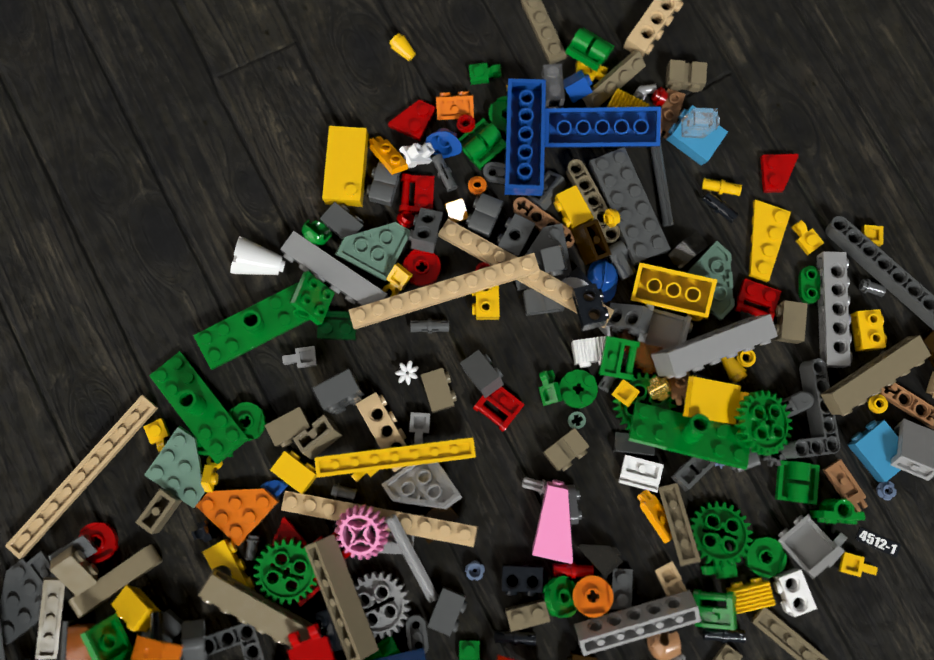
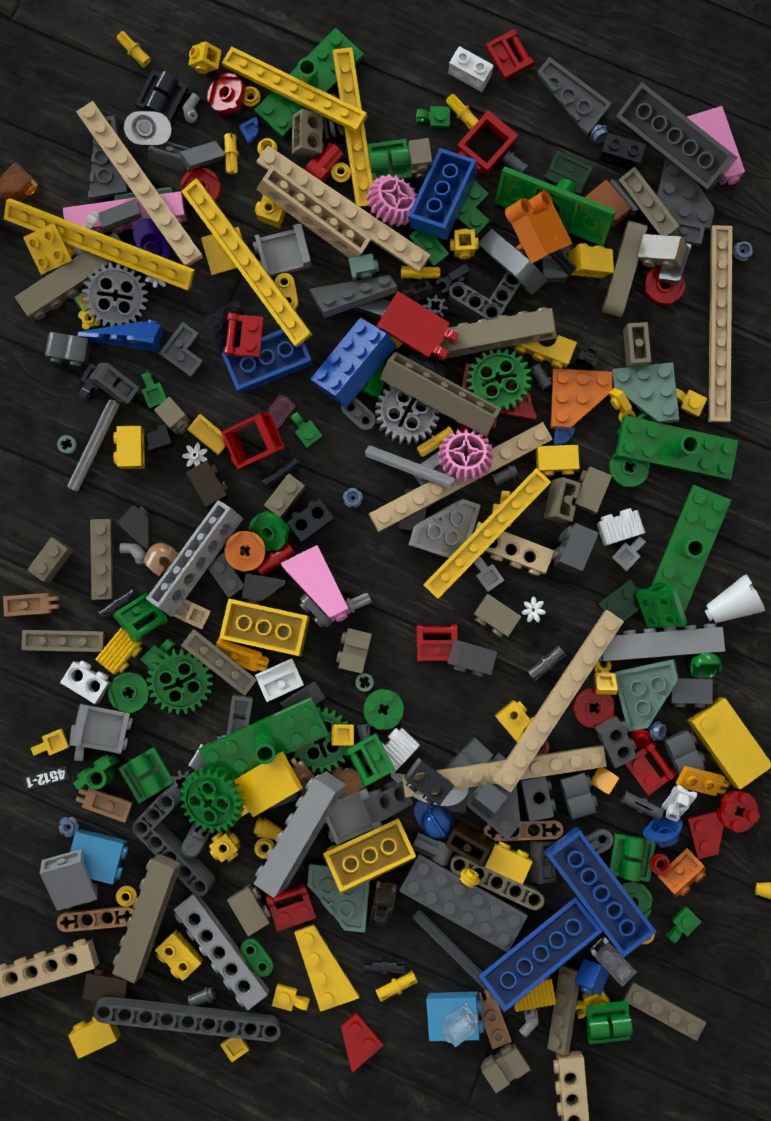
camera: 140 degrees right, 5 degrees up
dark grey brick [428,586,468,636] -> none
orange plate [468,176,487,195] -> none
green plate [539,370,563,406] -> none
clear yellow gear [647,376,672,401] -> none
red plate [652,87,668,106] -> none
none -> yellow brick [209,830,240,863]
none -> yellow brick [219,599,310,657]
none -> yellow axle [417,426,455,457]
none -> white brick [597,508,645,546]
none -> sand blue plate [648,721,667,741]
none -> red plate [718,790,760,833]
none -> sand blue plate [733,241,753,261]

